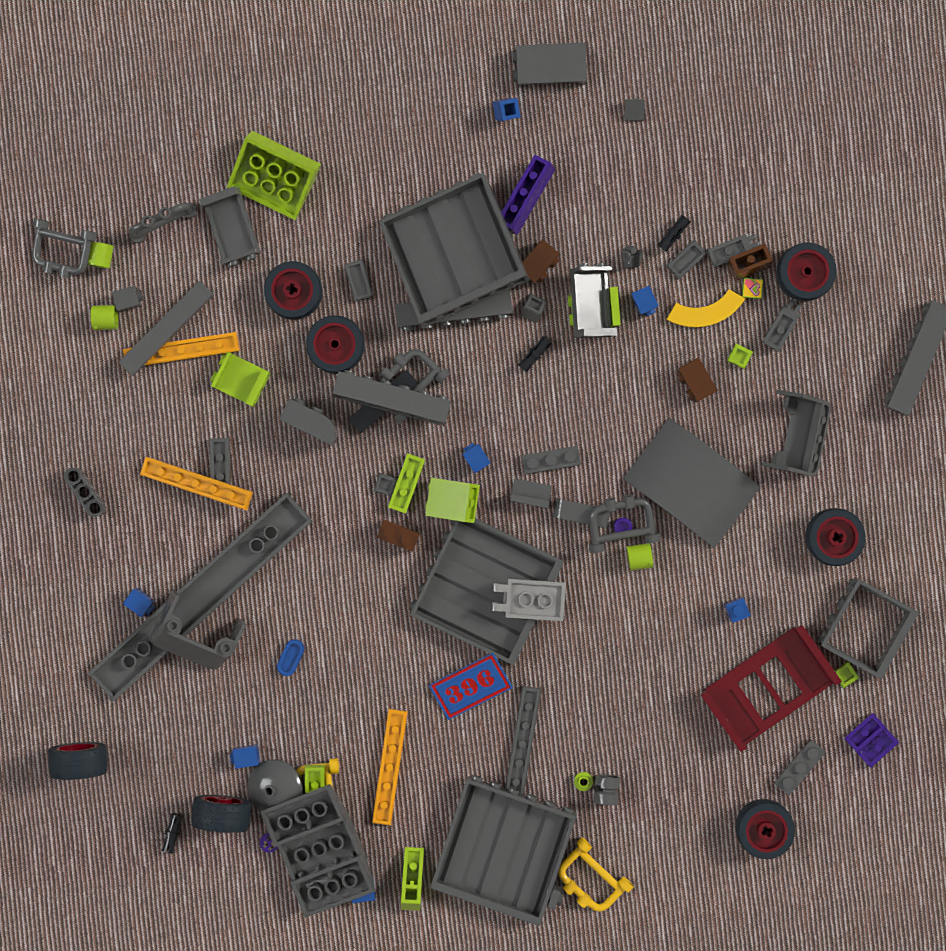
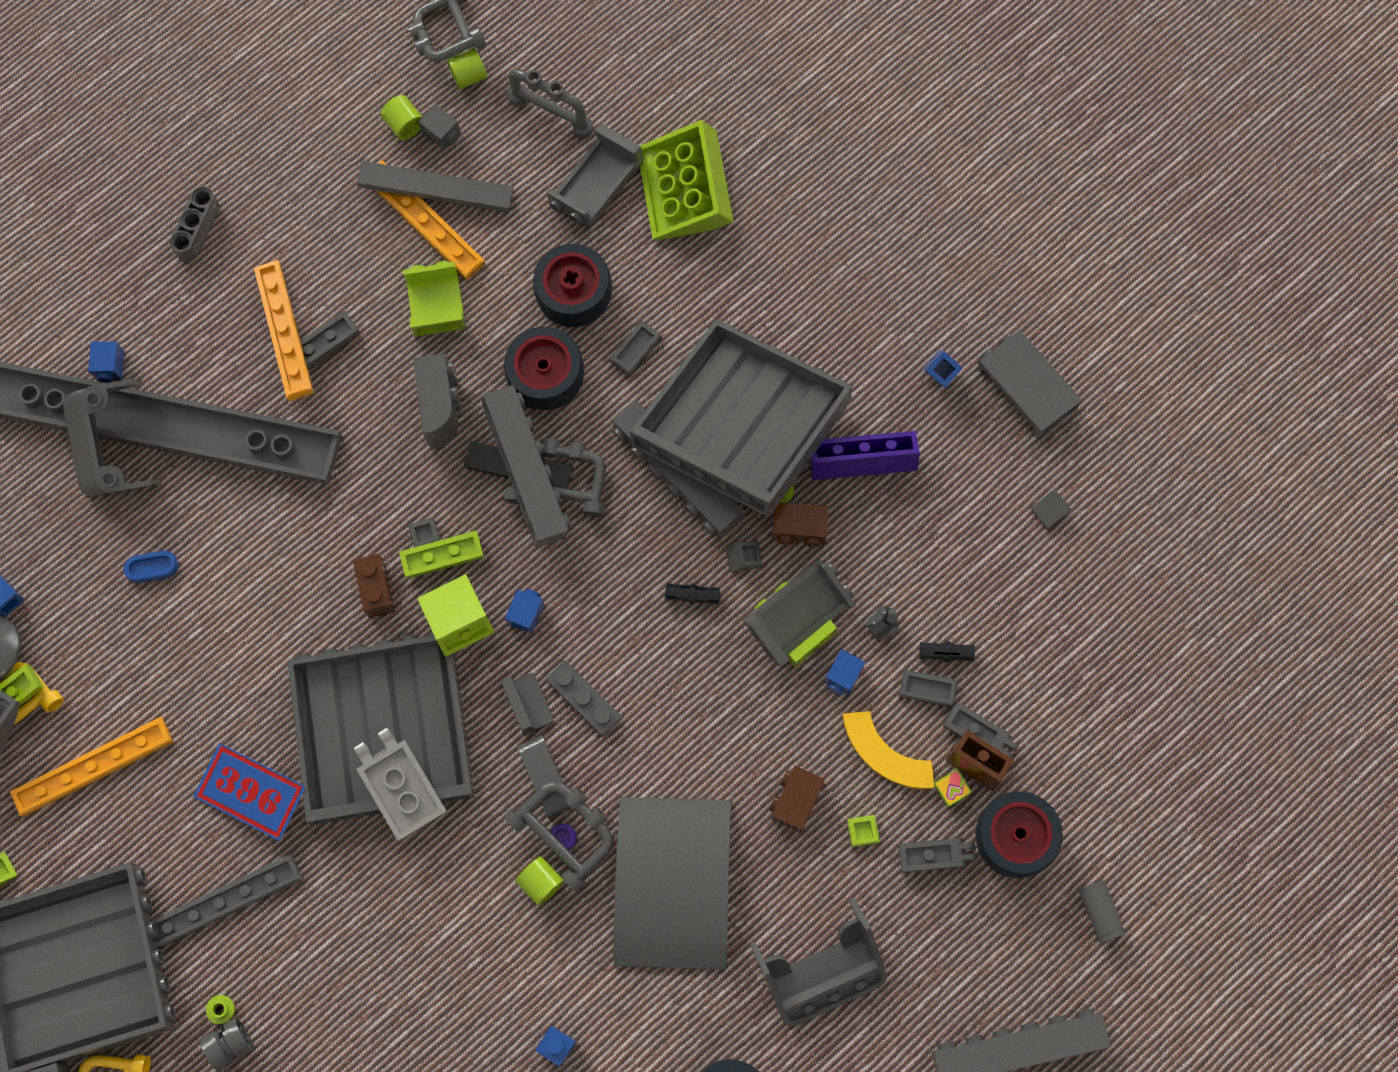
camera: 55 degrees right, 15 degrees down
none -> dark grey pin [1078,880,1126,944]

